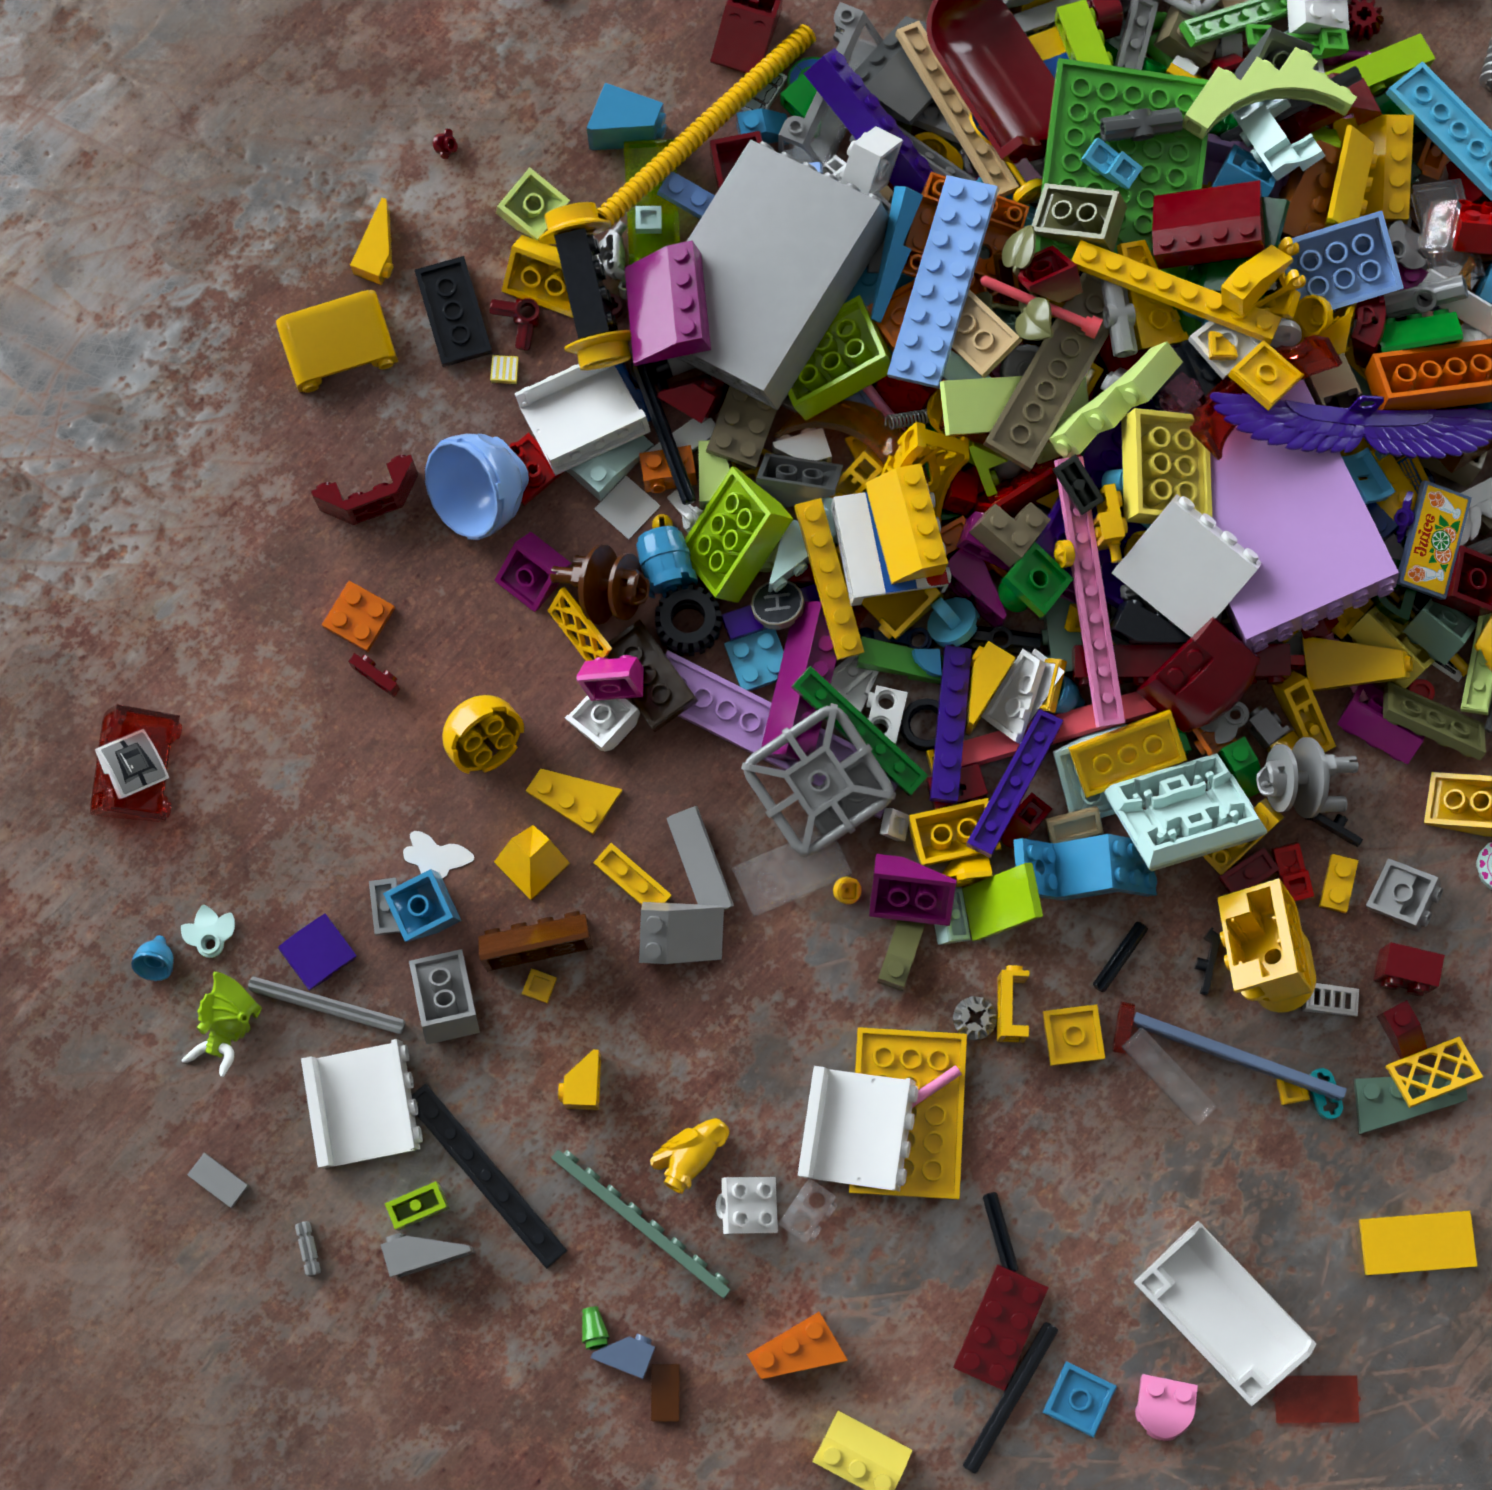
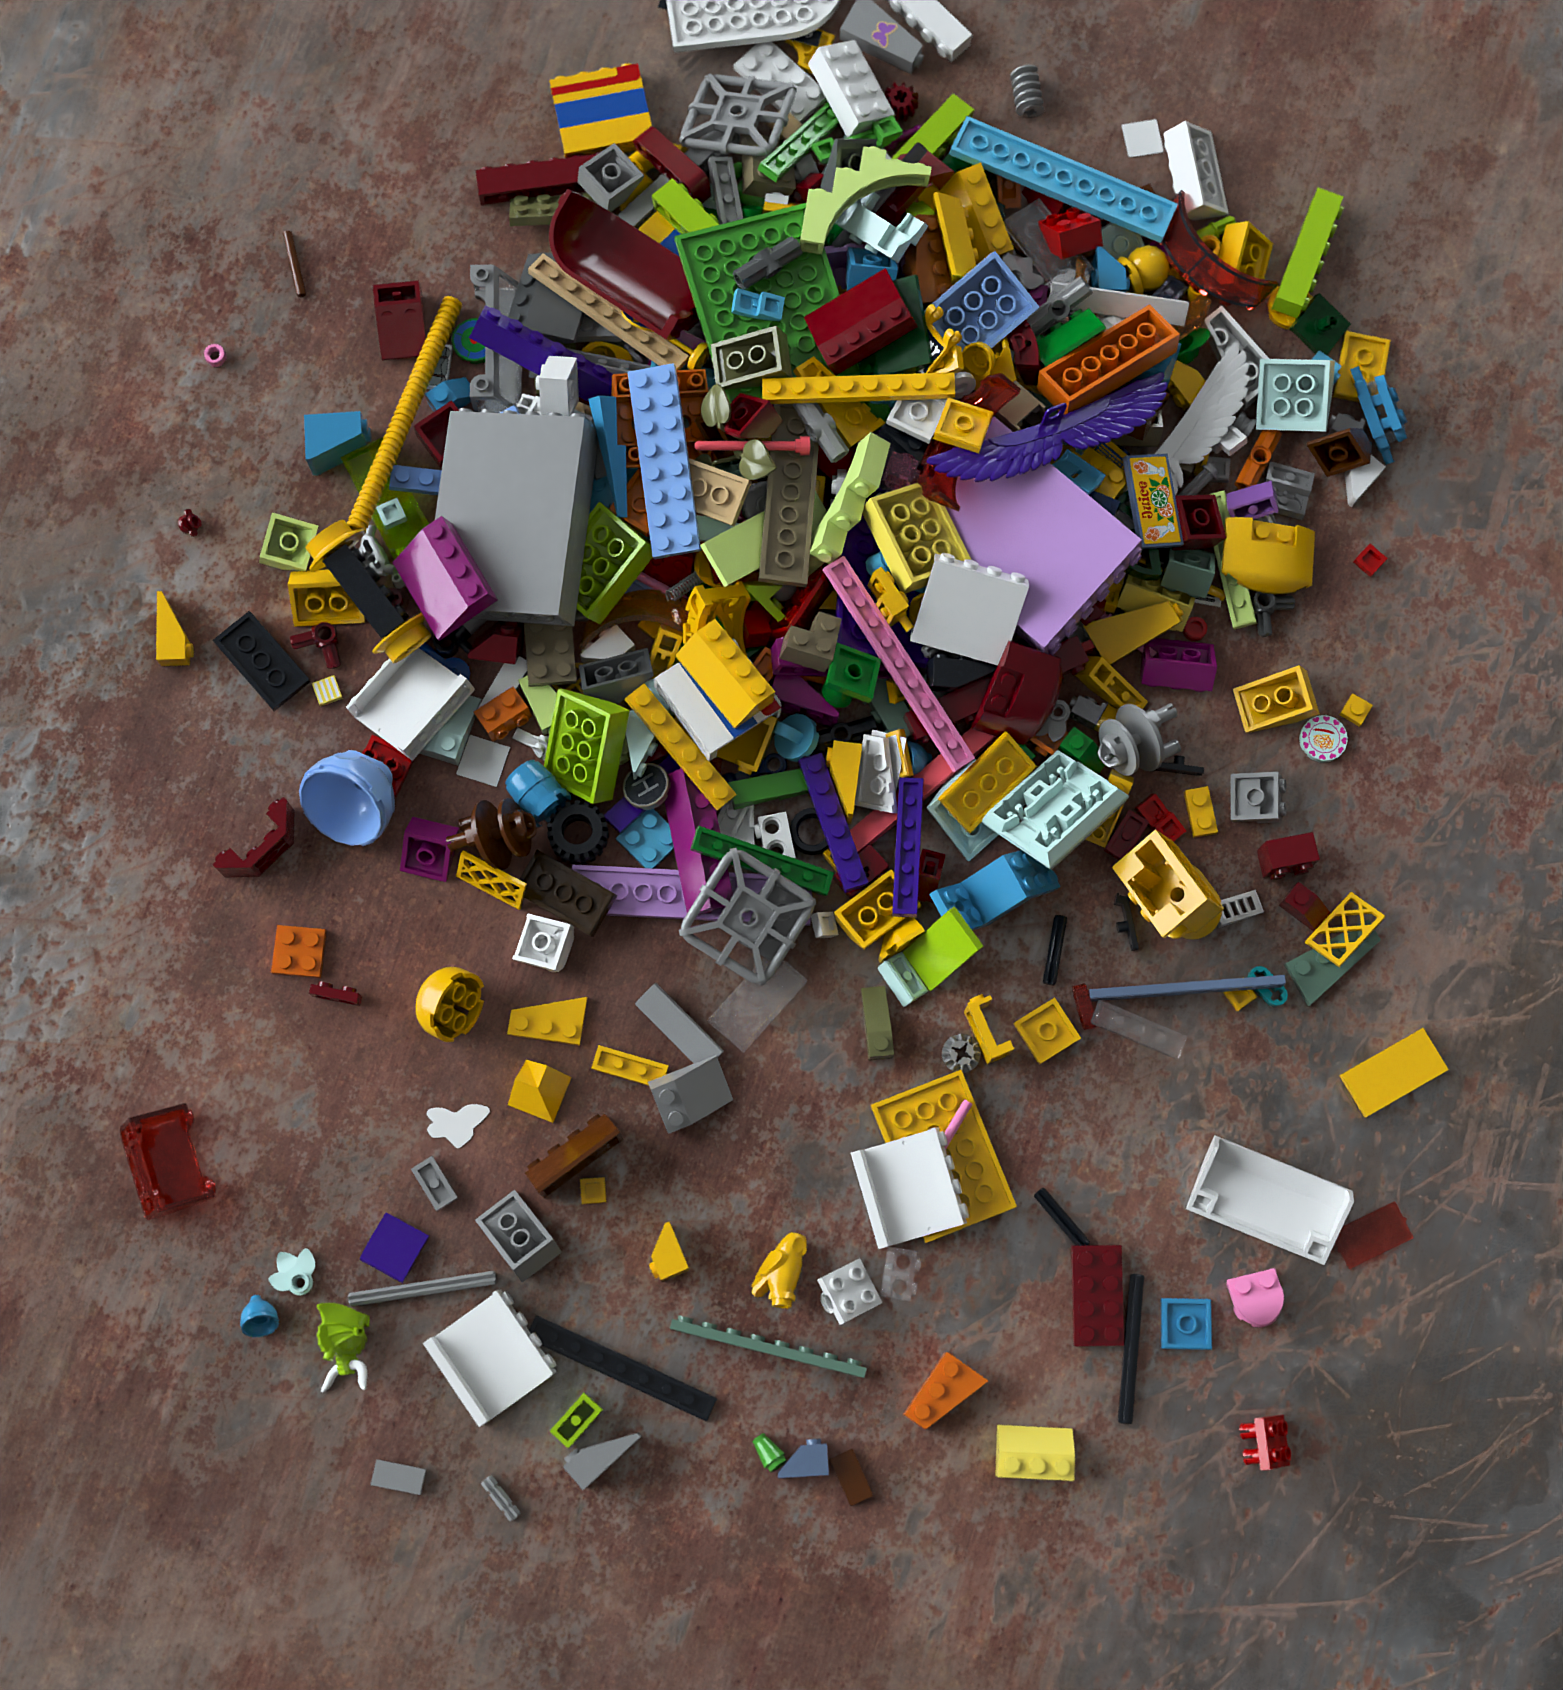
camera: 30 degrees left, 0 degrees up
slope [95,729,169,799] -> none
yellow windscreen [276,290,398,393] -> none
dark azure slope [383,869,462,942] -> none
dark pink slope [577,655,644,701] -> none
black axle [632,364,696,505] -> none
yellow hinge [652,514,673,529] -> none
green slope [780,74,820,139] -> none
yellow tile [833,876,862,905] -> none
magenta slope [869,854,956,926] -> none
dark azure tile [912,649,942,677] -> none
tan tile [1045,806,1104,844] -> none
pearl dark grey brick [1052,455,1105,515] -> none
yellow tile [1054,540,1075,568] -> none
yellow tile [1208,331,1238,360] -> none
yellow slope [1221,245,1293,317] -> none
olive plate [1383,681,1486,761] -> none
dark purple piece [1394,491,1415,544] -> none
clear bracket [1418,199,1462,260] -> none

